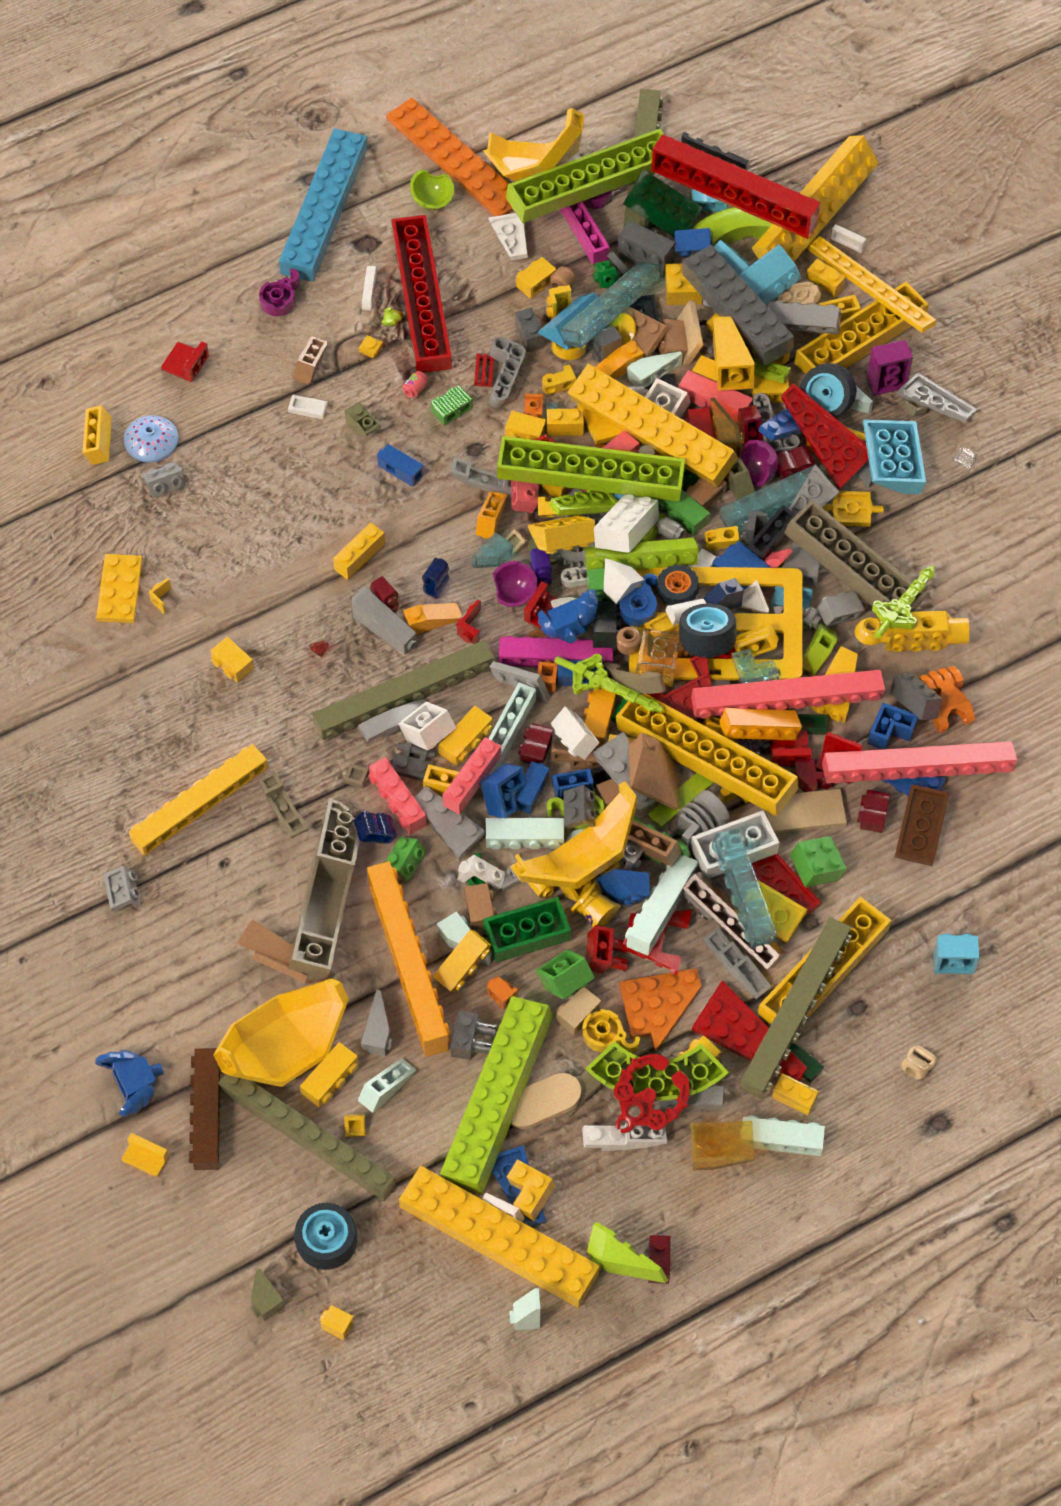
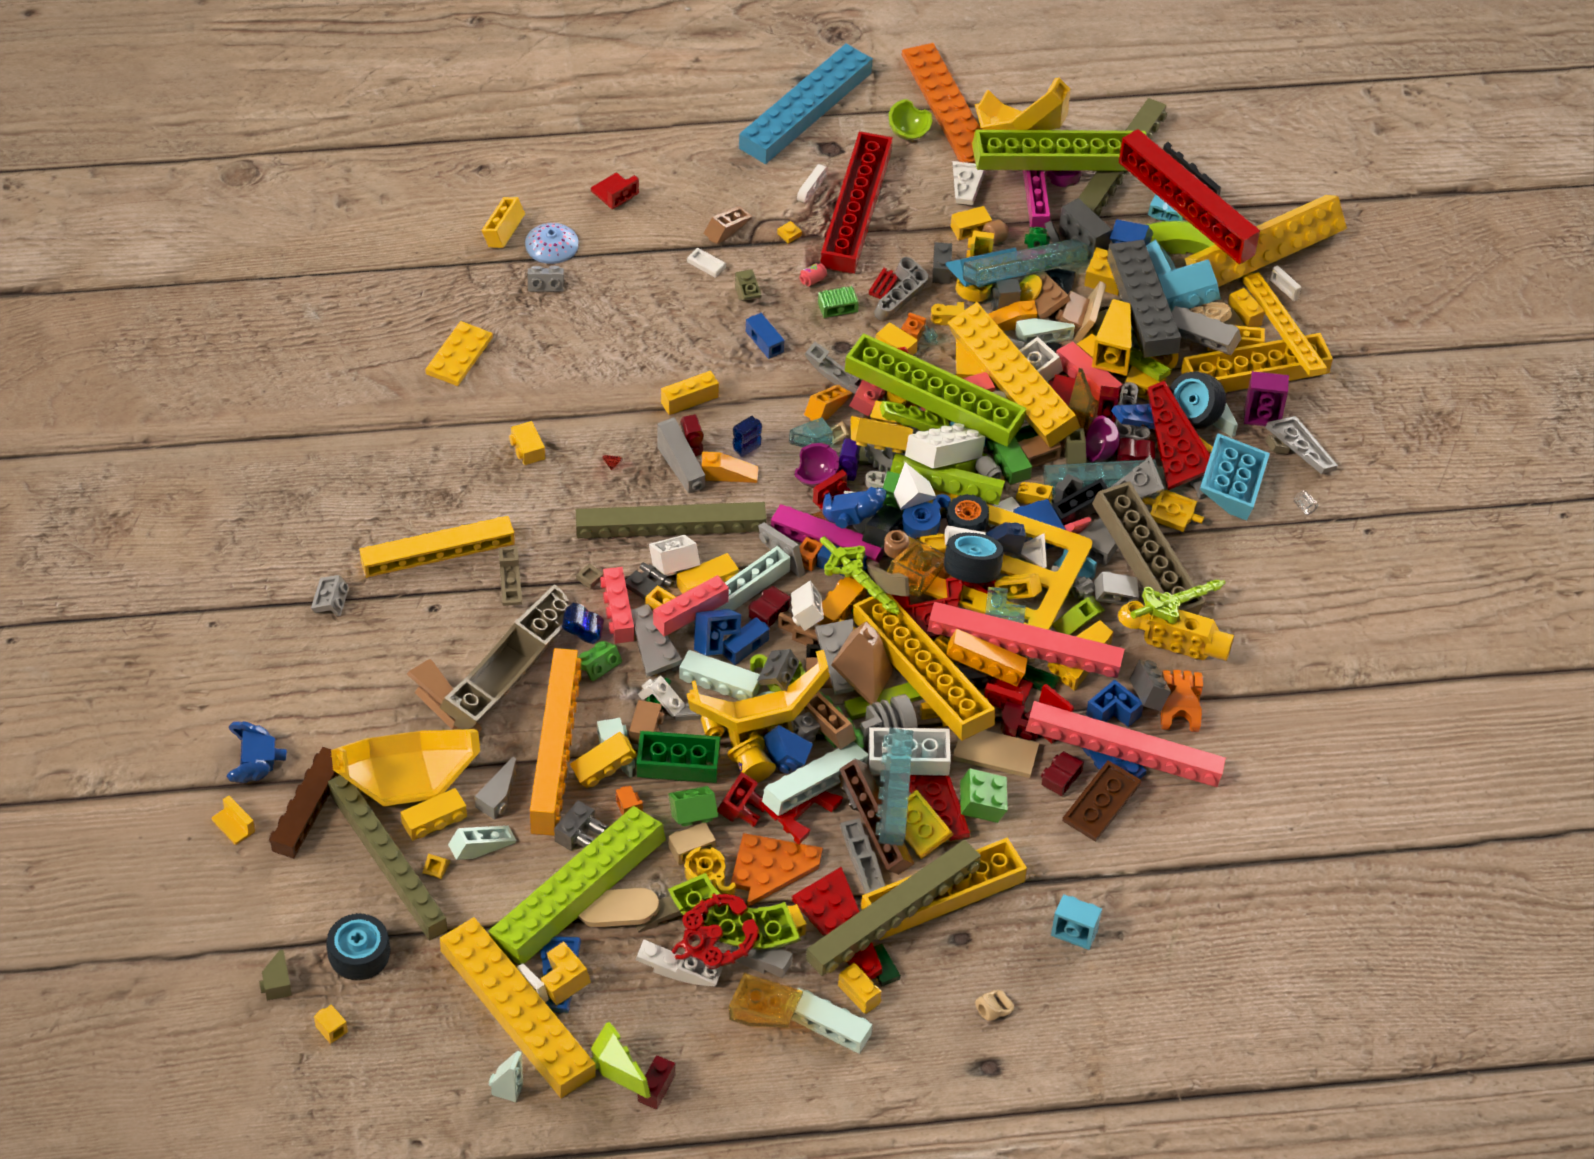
camera: 20 degrees right, 10 degrees down
yellow bracket [149,578,172,614] -> none
magenta piece [259,268,300,316] -> none
light grey slope [358,699,426,743] -> none
lime piece [382,307,403,327] -> none
red bracket [456,599,481,644] -> none
yellow brick [547,408,584,436] -> none
blue brick [552,768,593,799] -> none
dark green brick [623,170,703,237] -> none

